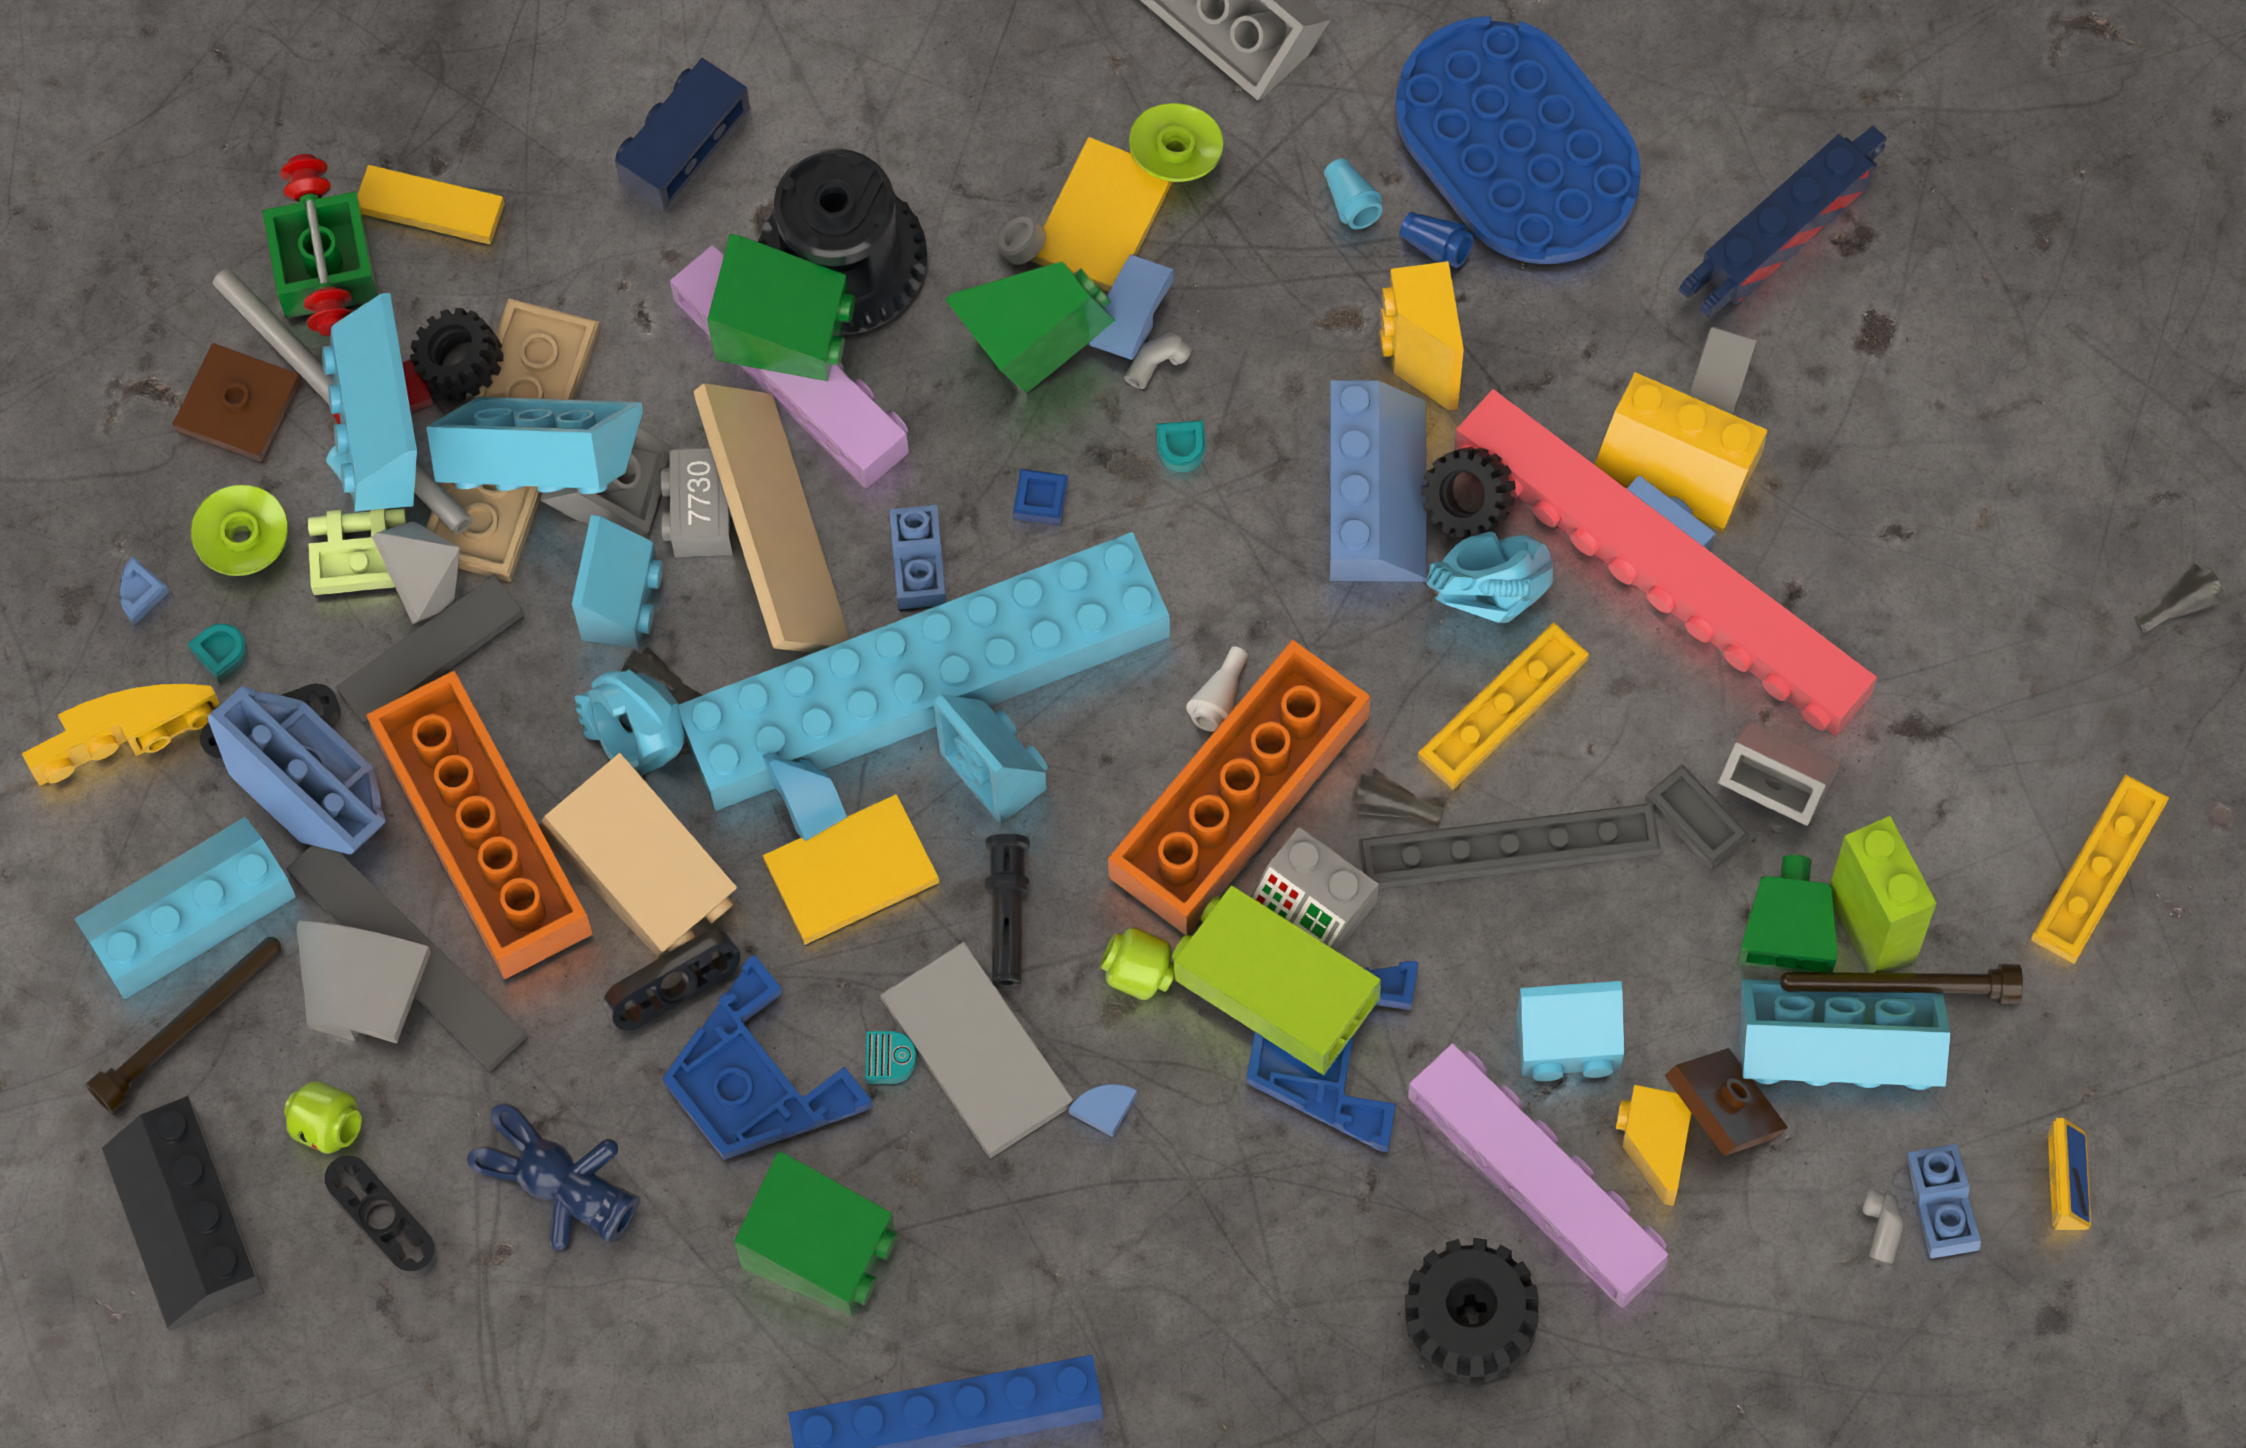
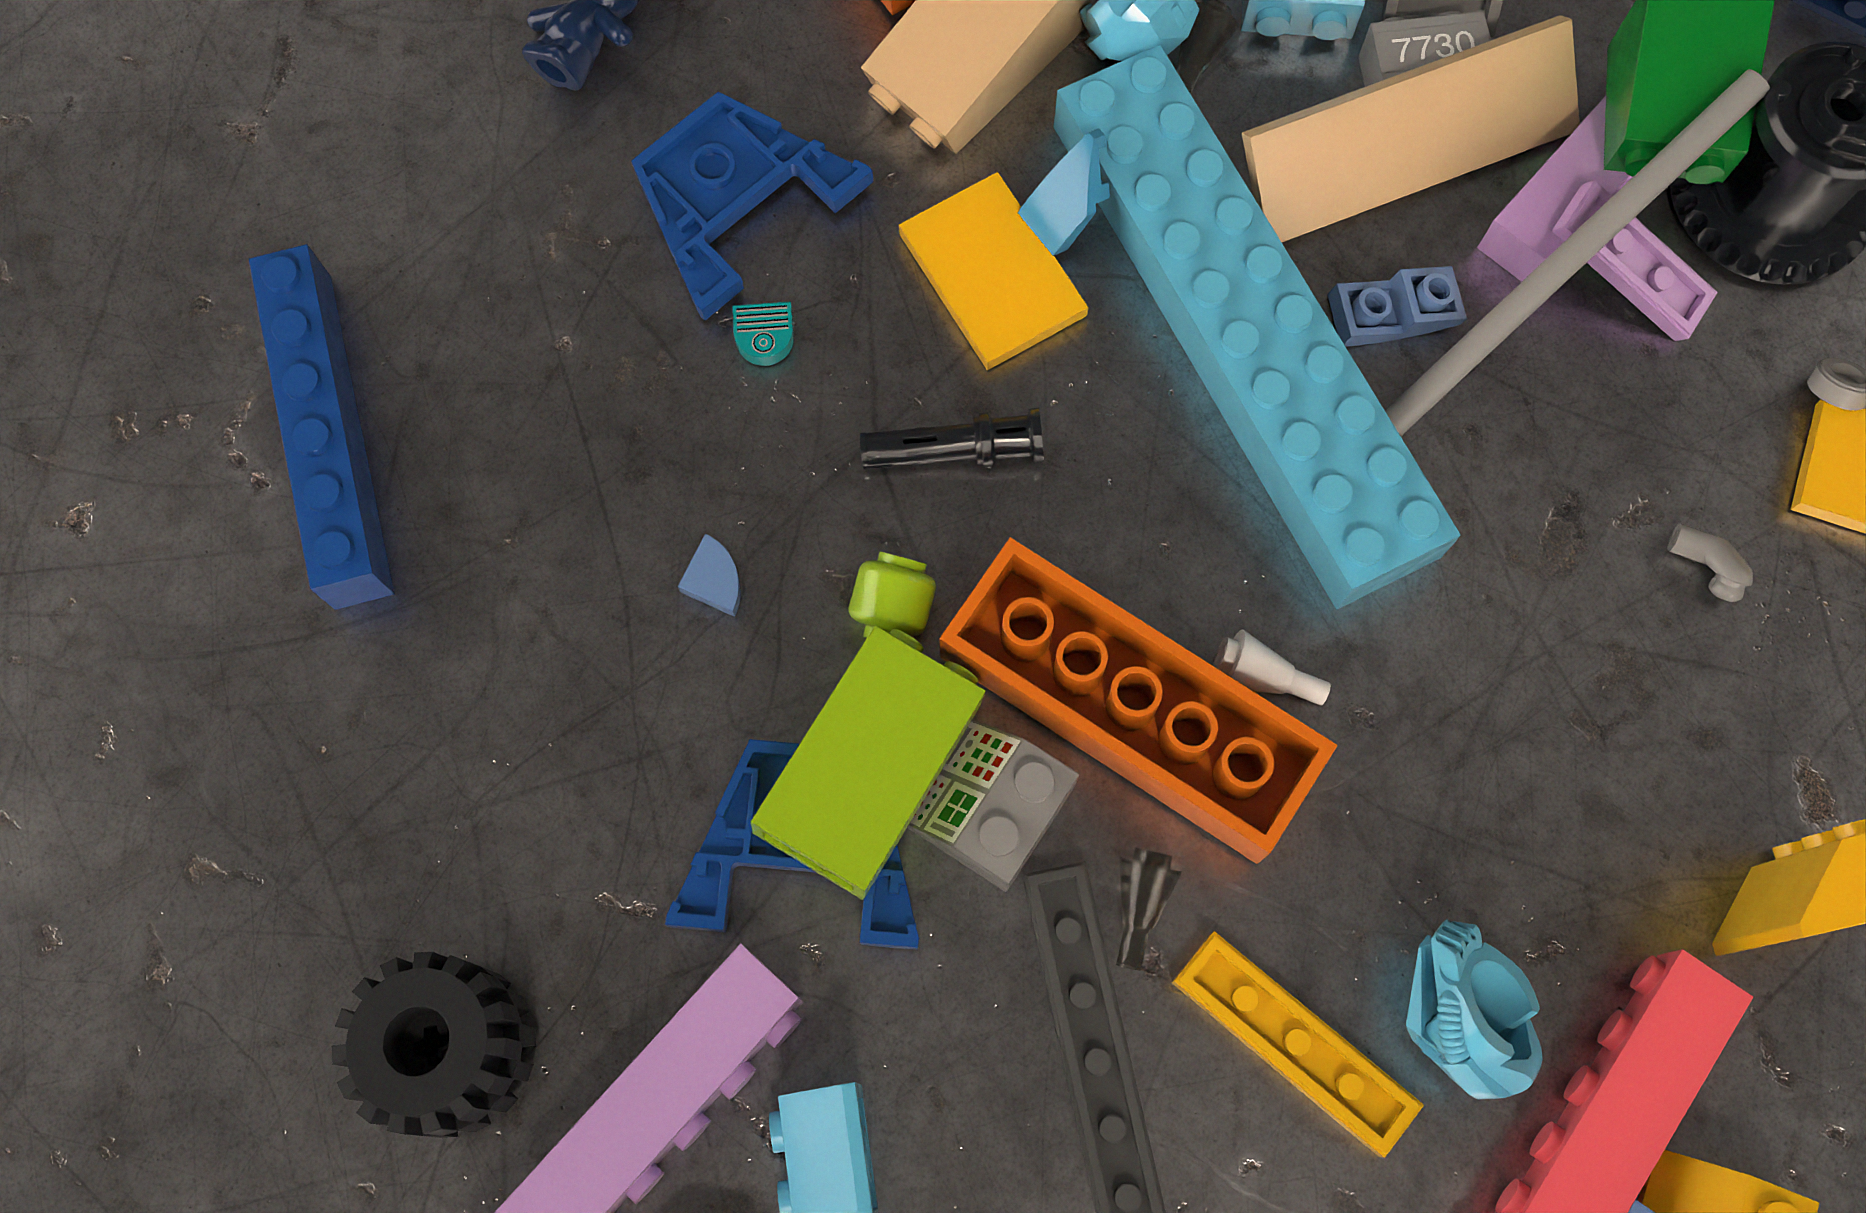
camera: 85 degrees right, 5 degrees up
black beam [603,929,740,1031] -> none
green slope [734,1151,898,1316] -> none
light grey tile [880,942,1074,1159] -> none
medium azure slope [933,694,1048,824] -> none
green slope [945,261,1115,393] -> none
blue tile [1013,469,1069,526] -> none
medium blue slope [1089,254,1174,360] -> none
teal tile [1156,420,1206,473] -> none
medium blue slope [1329,380,1427,582] -> none
black tyre [1421,447,1516,537] -> none
none -> light grey piece [1385,69,1770,436]
none -> lavender tile [1552,180,1718,341]

